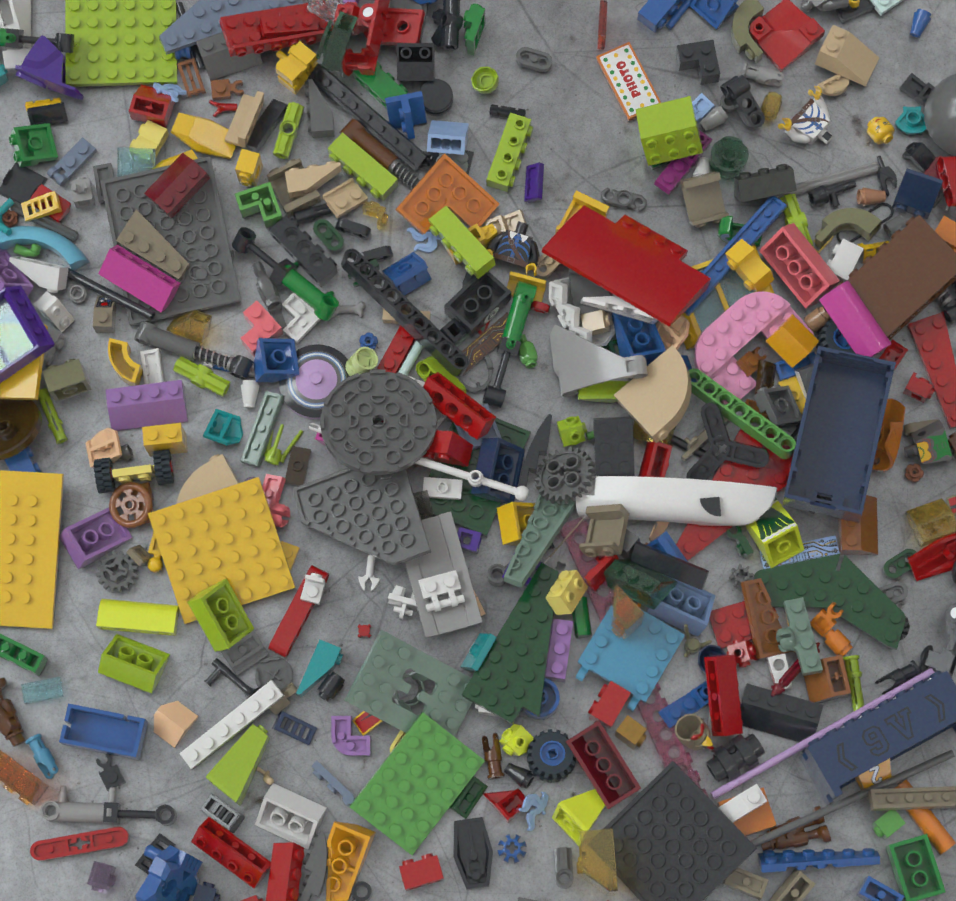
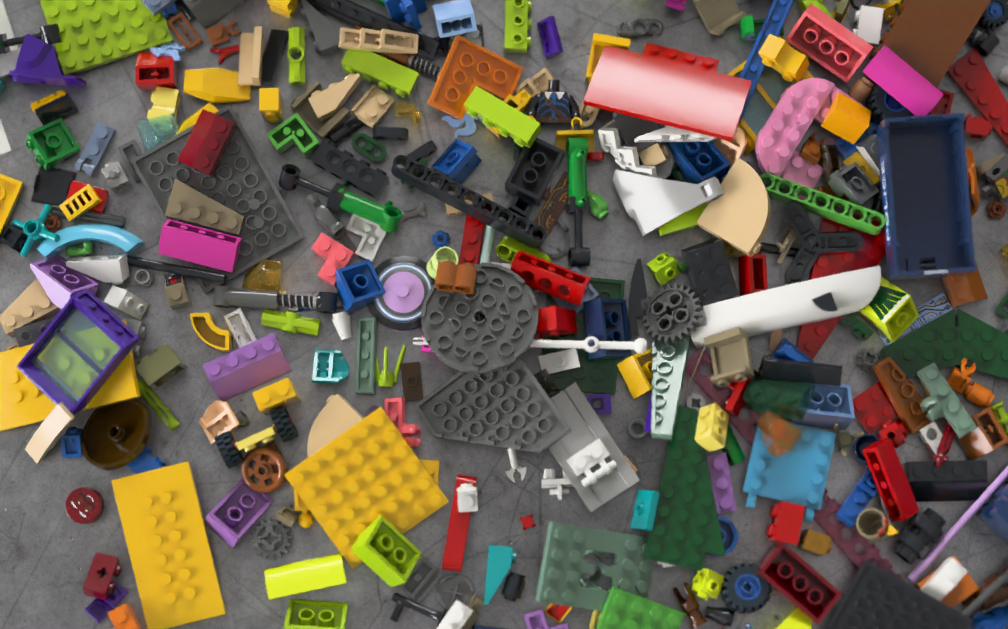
camera: 20 degrees left, 5 degrees up
none -> tan slope [339,27,419,54]
none -> dark orange brick [435,260,478,294]

